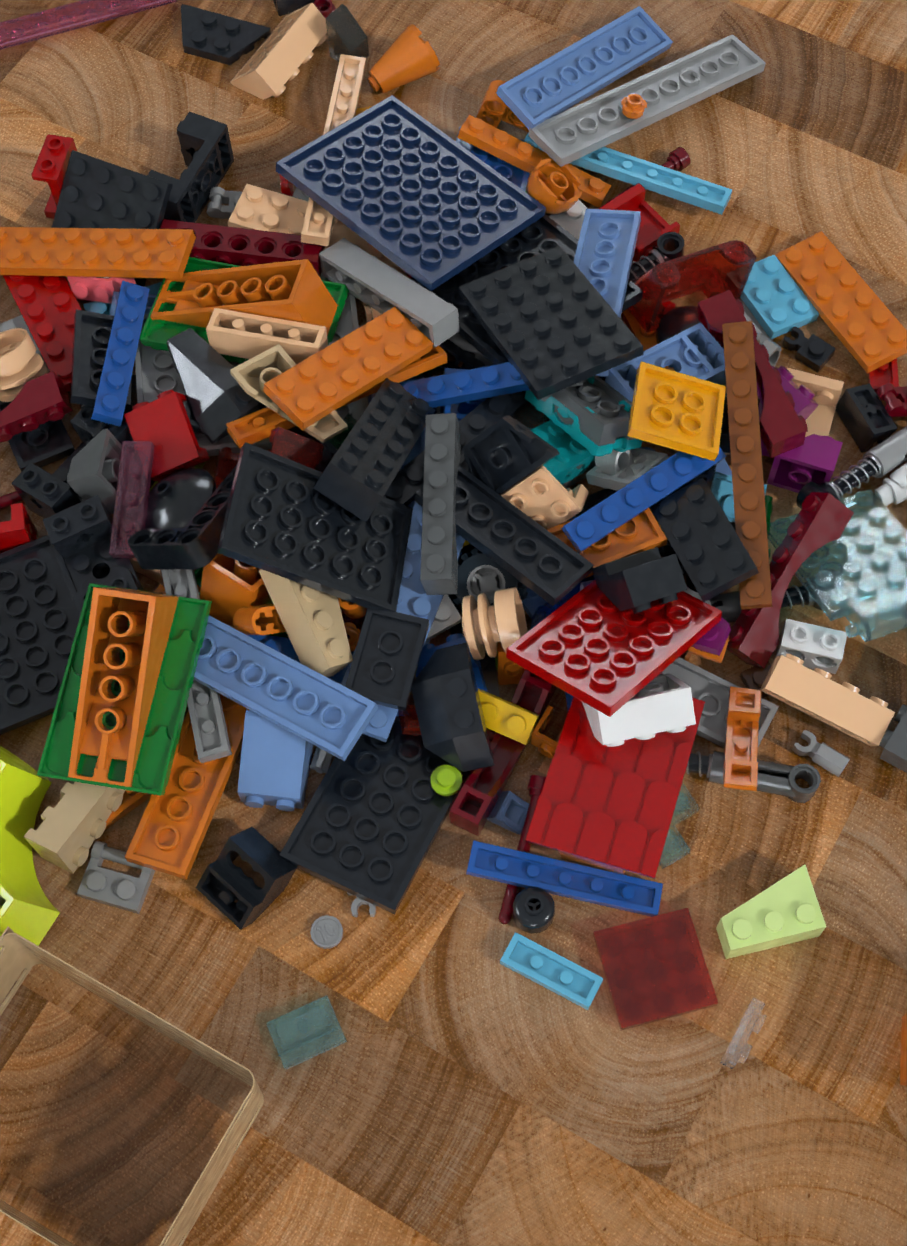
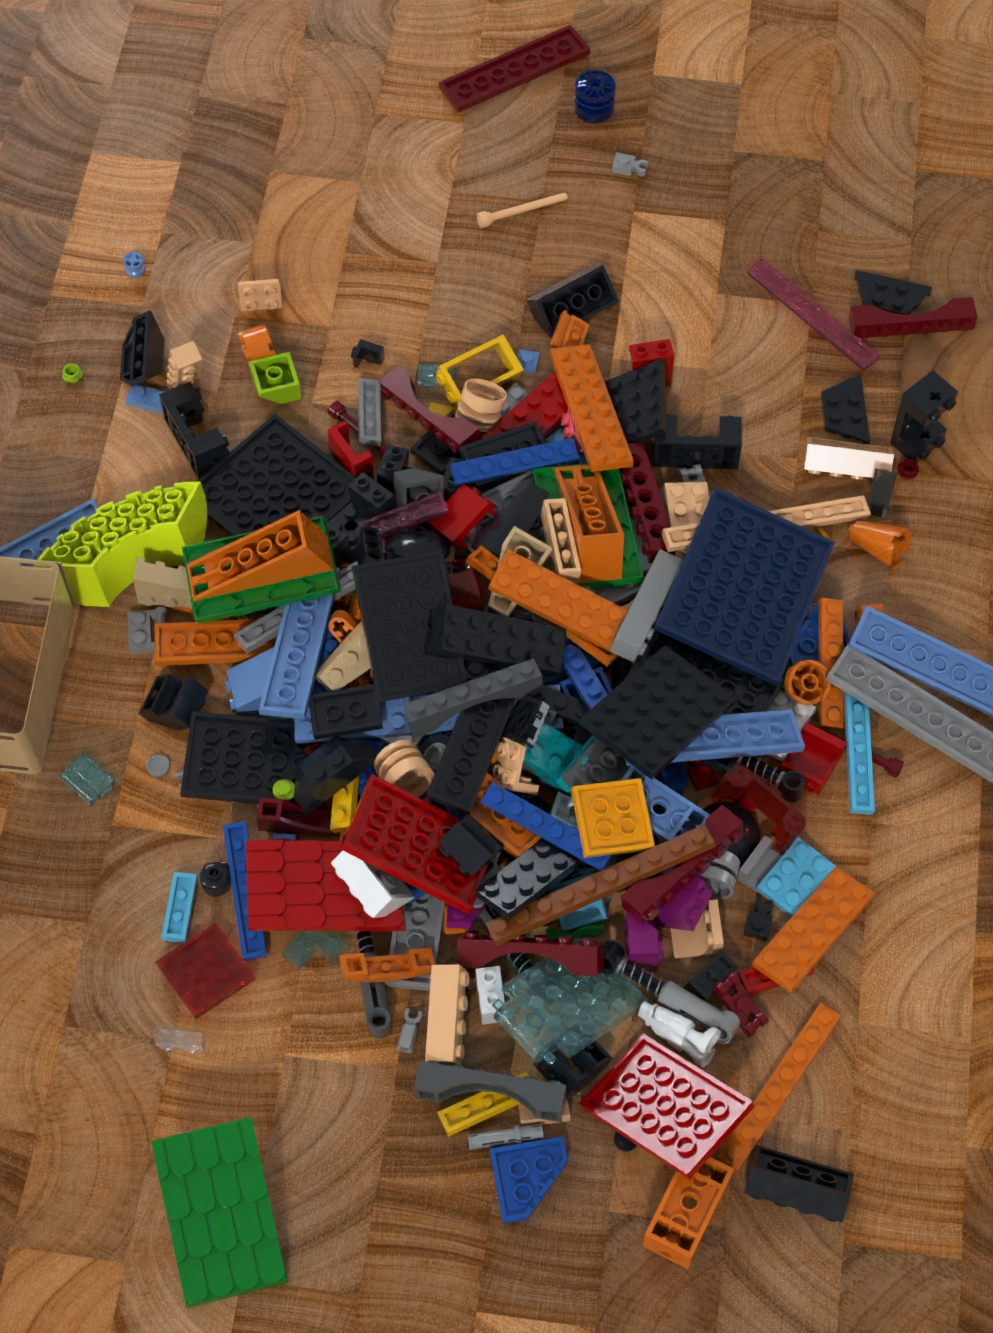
camera: 65 degrees right, 5 degrees down
orange plate [621,94,647,119] -> none
yellowish green wedge [716,865,826,959] -> none

